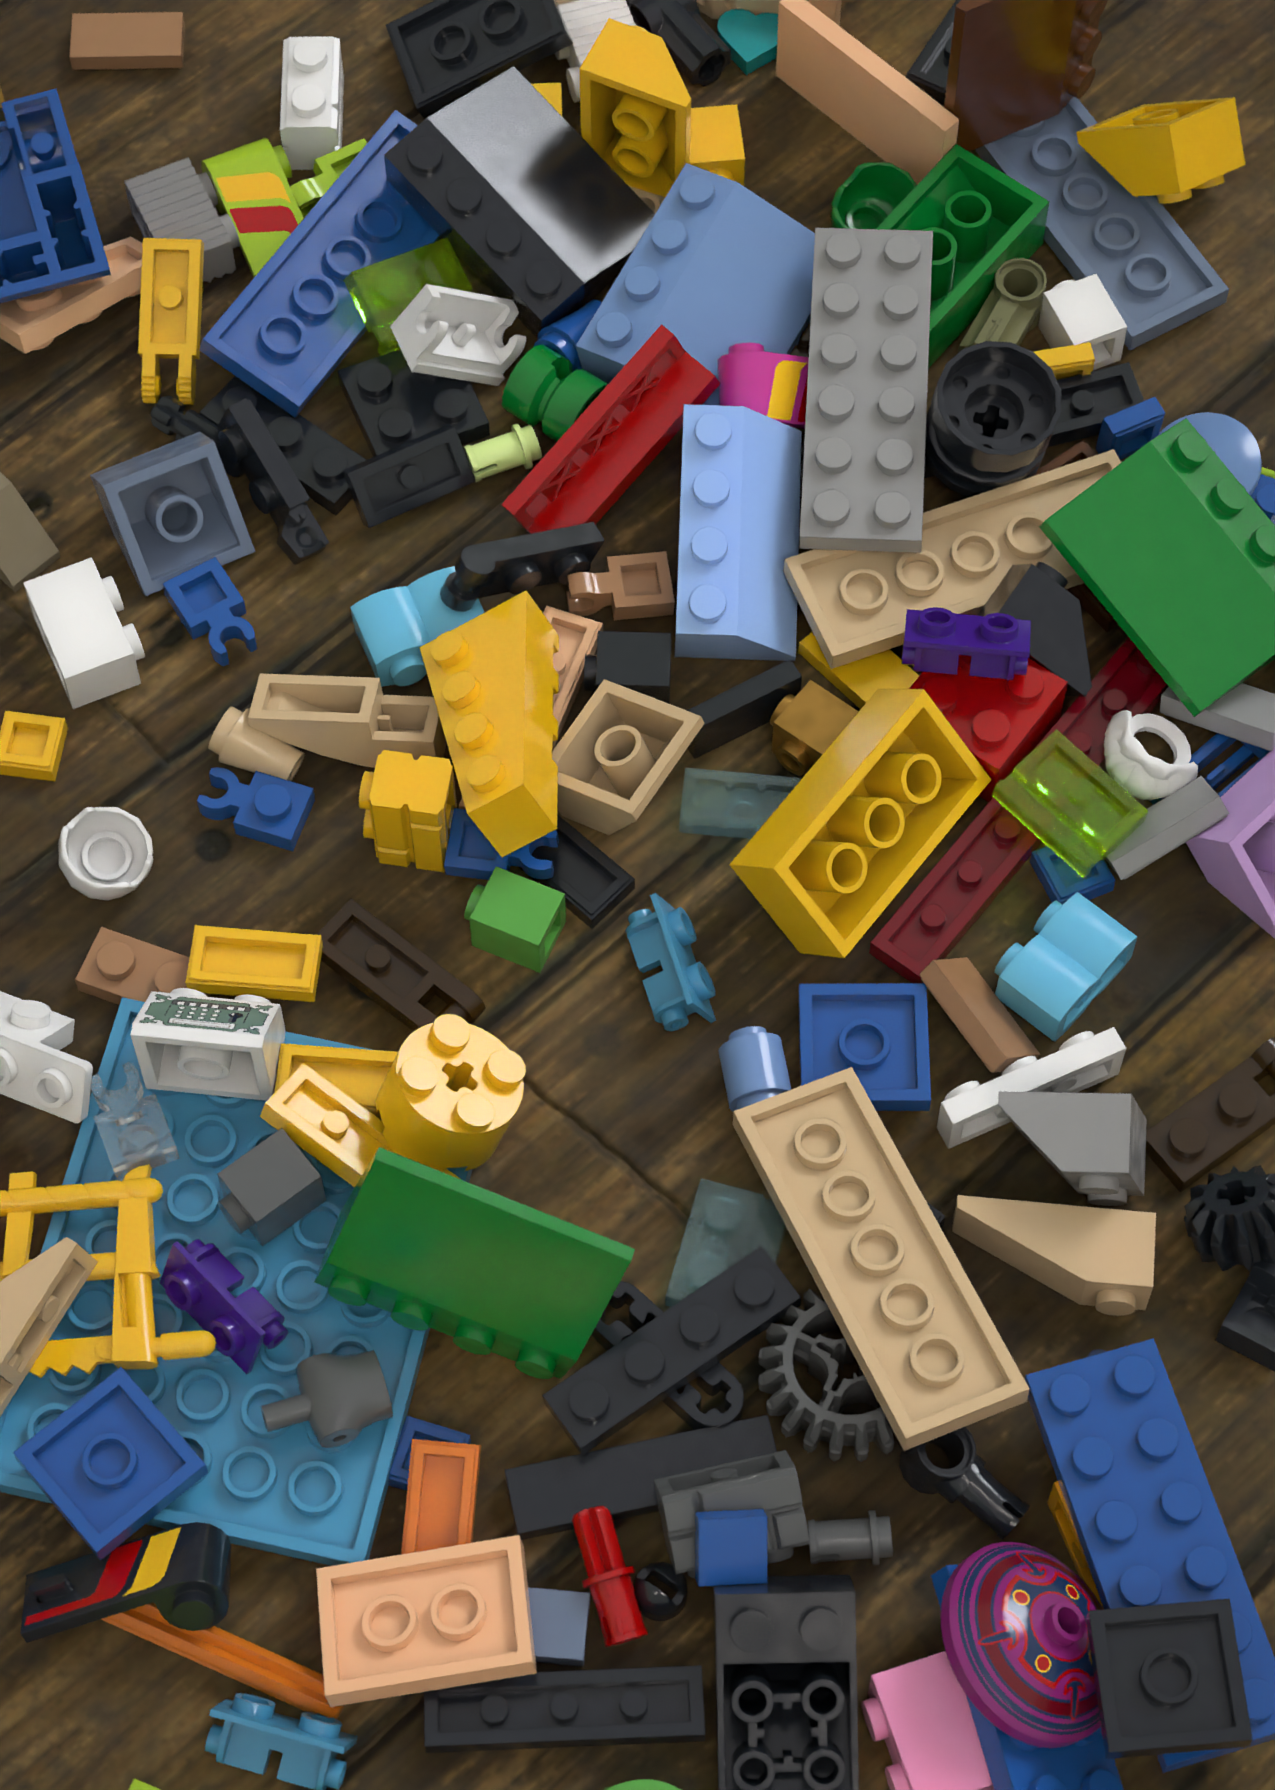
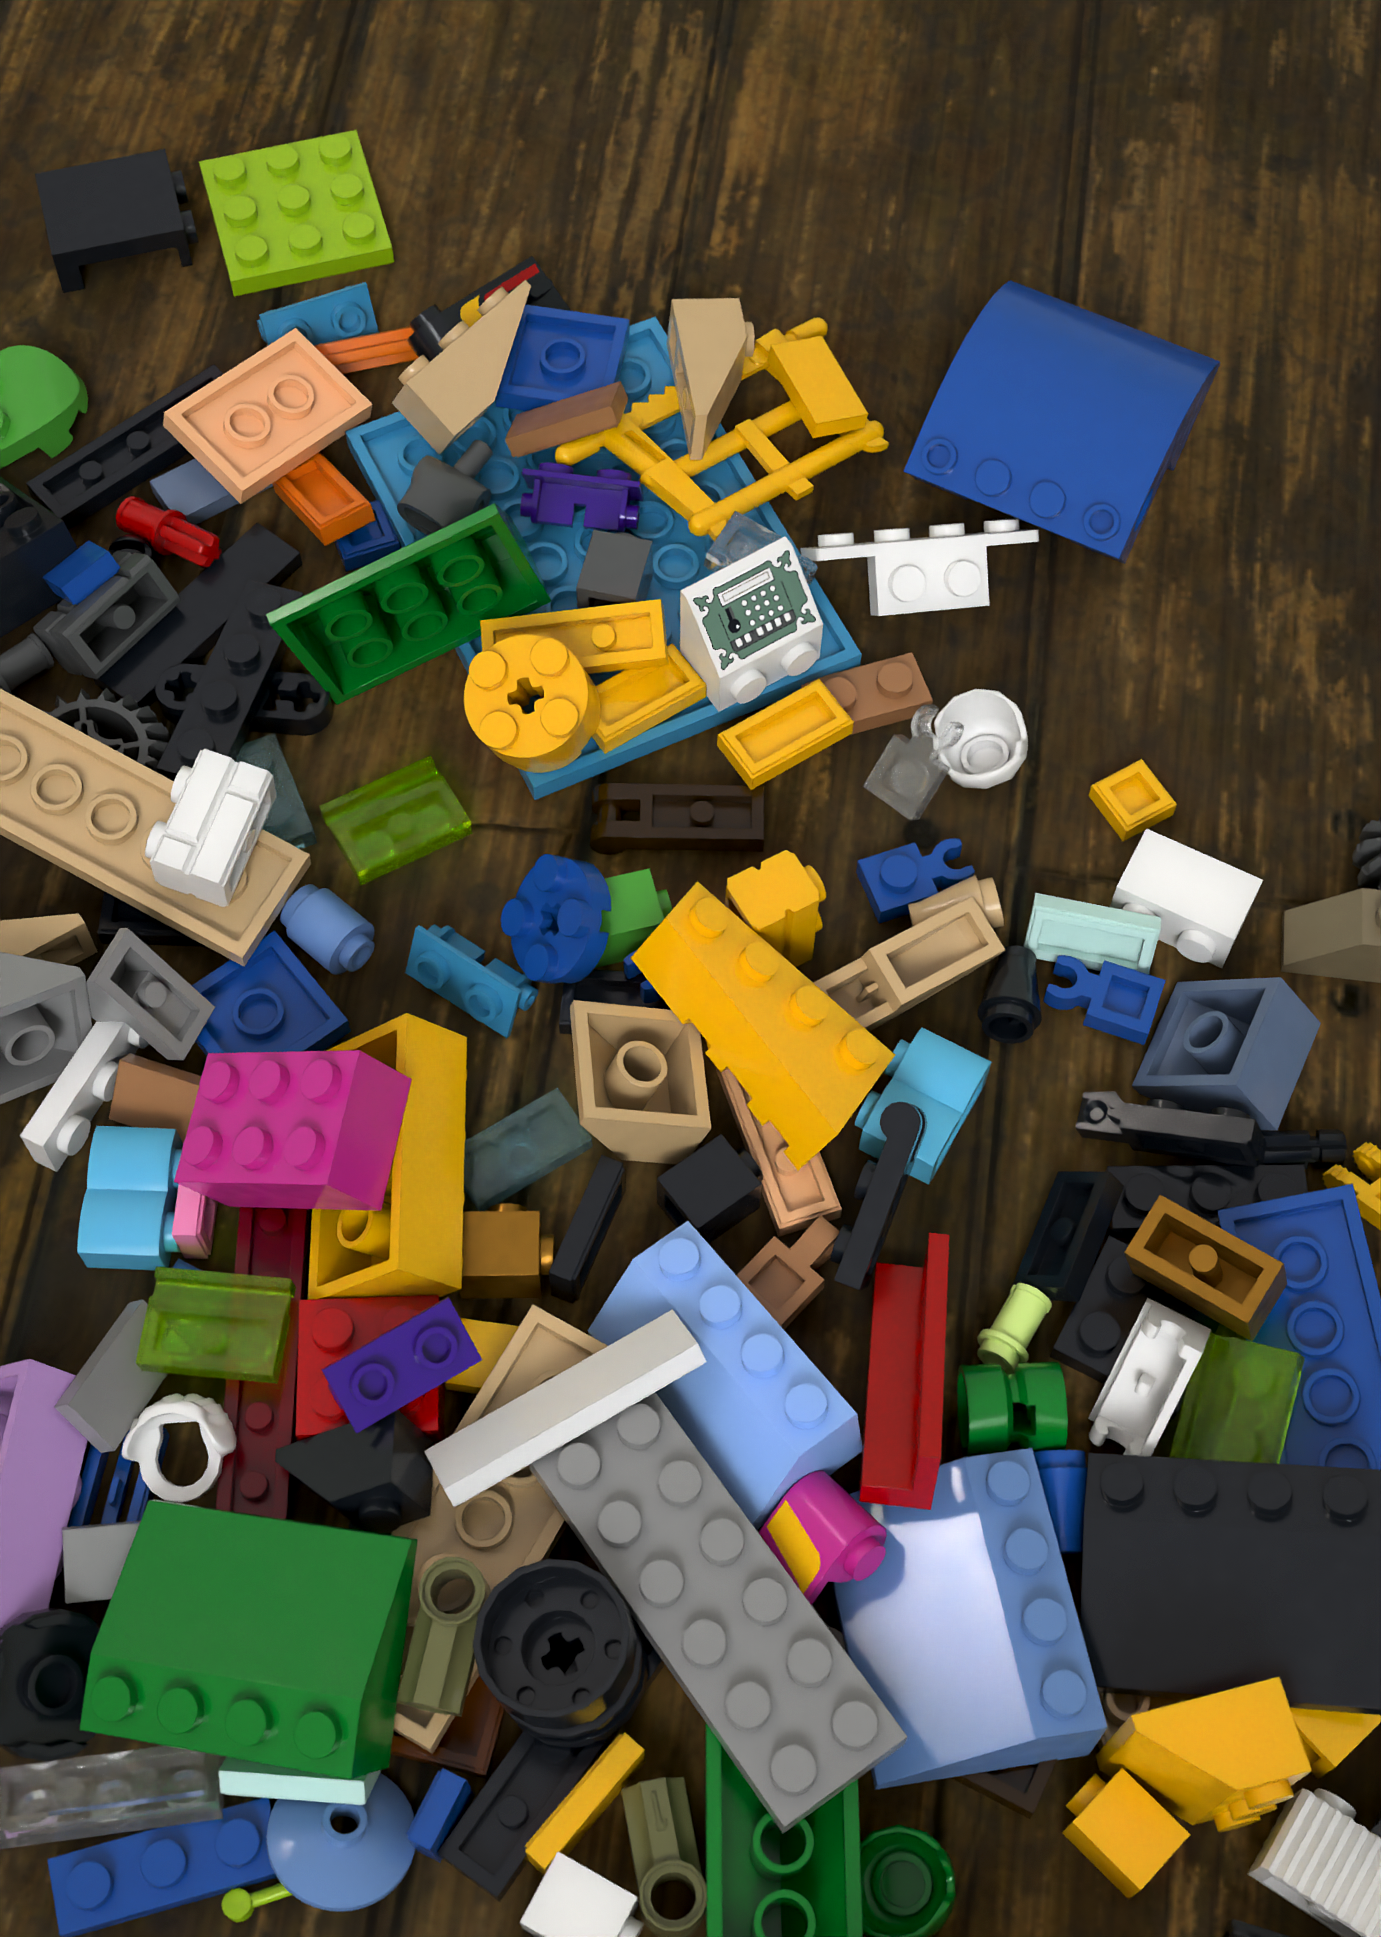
camera: 140 degrees right, 0 degrees up
none -> light grey slope [86,928,215,1060]
none -> white brick [145,748,276,907]
none -> bright pink tile [172,1184,218,1259]
none -> dark pink brick [174,1050,412,1211]
none -> clear neon green plate [319,755,472,885]
none -> tan slope [392,280,531,455]
none -> olive piece [397,1557,491,1717]
none -> white tile [424,1309,707,1507]
none -> blue plate [501,854,611,984]
none -> medium nougat tile [505,381,628,458]
none -> clear plate [863,704,964,820]
none -> black cone [977,946,1042,1044]
none -> light aqua tile [1023,893,1161,974]
none -> pearl gold brick [1124,1195,1287,1342]

